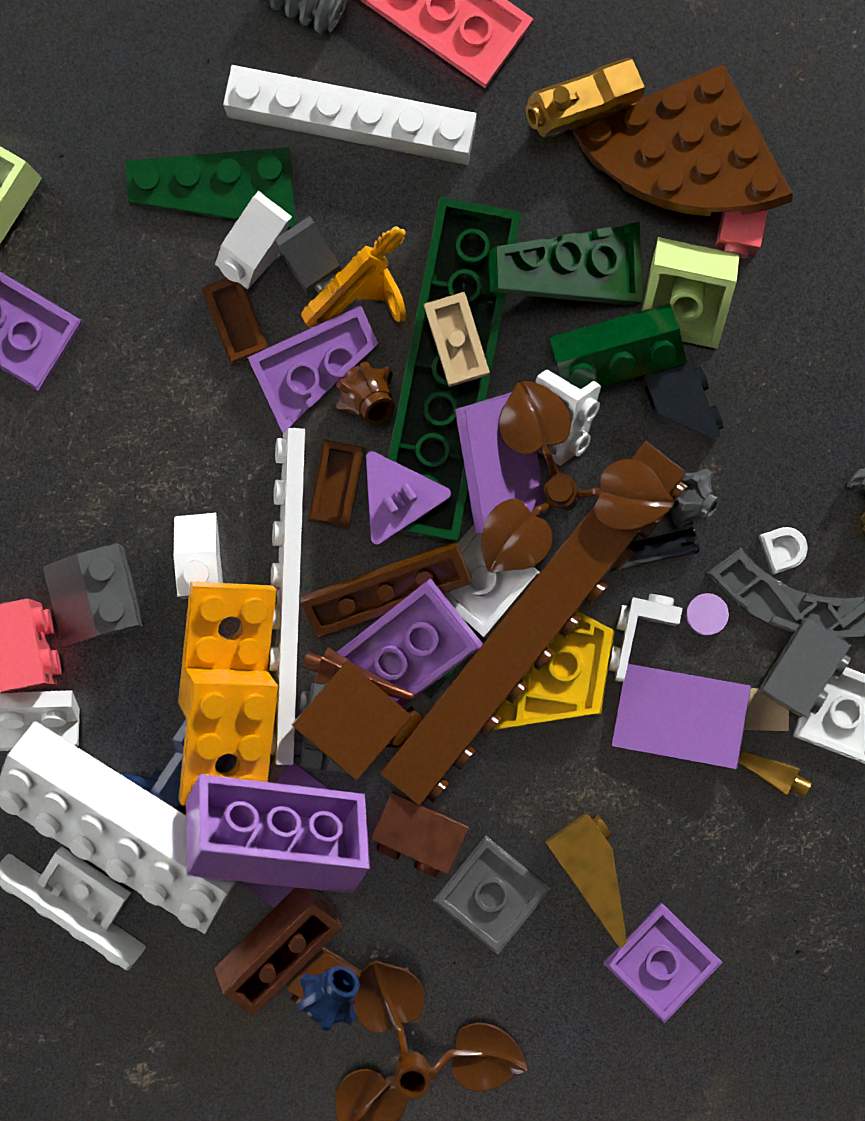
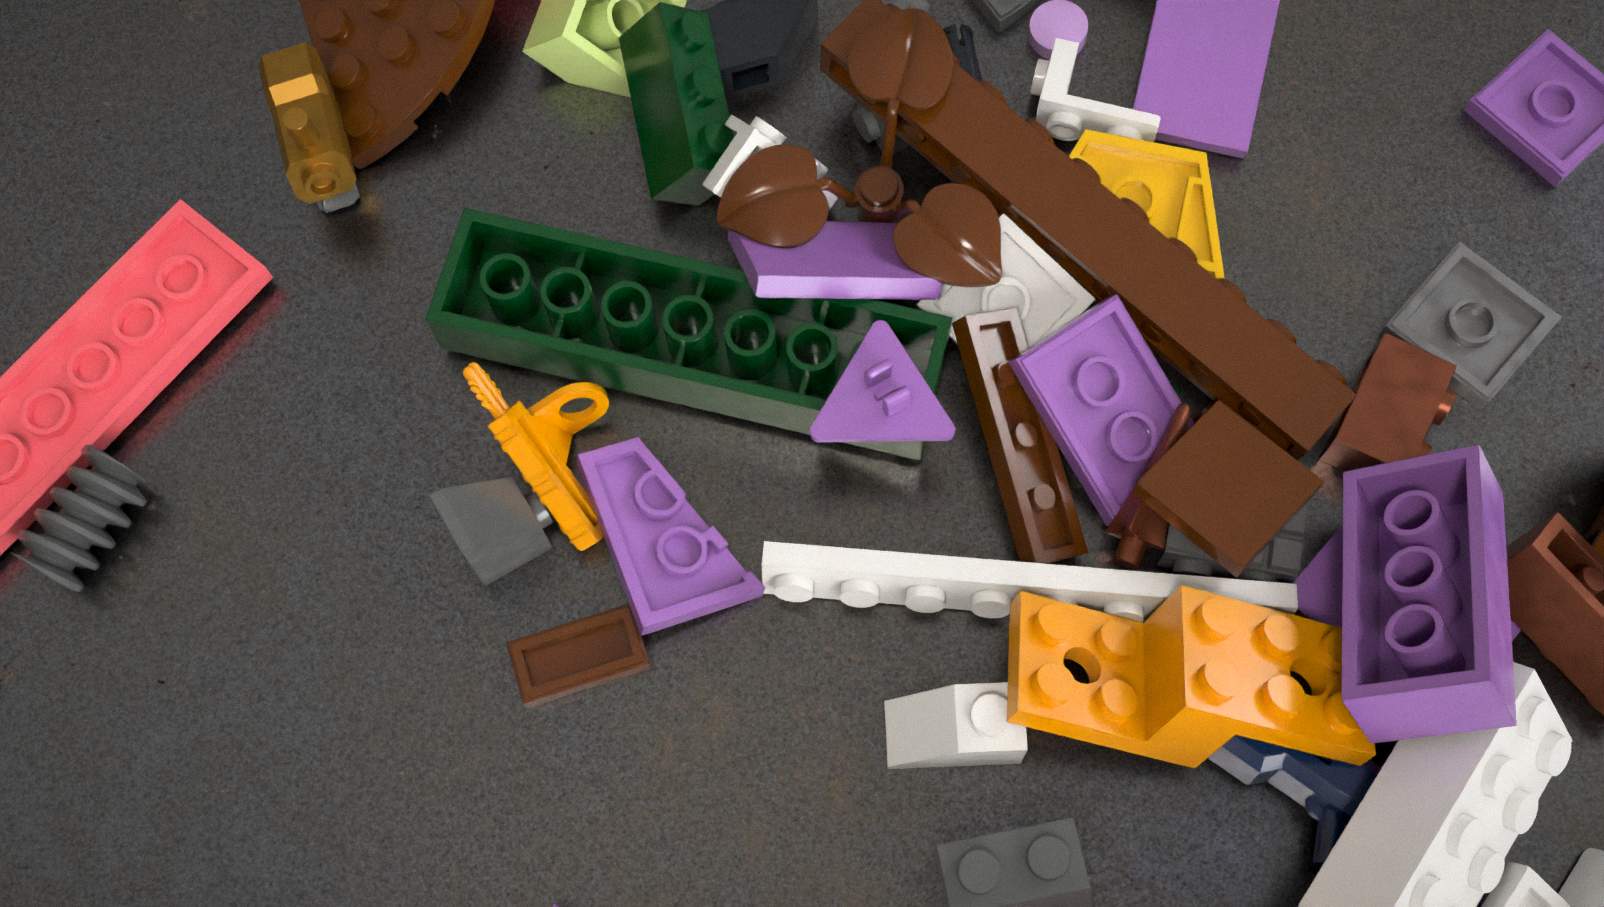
camera: 85 degrees left, 15 degrees down
dark green wing [125,147,296,230] -> none
white slope [215,191,292,289] -> none
white brick [223,65,476,165] -> none
reddish brown tile [308,439,365,529] -> none
reddish brown rock [335,362,395,425] -> none
tan plate [424,292,490,387] -> none
dark green wing [489,222,643,306] -> none
pearl gold slope [545,812,627,948] -> none

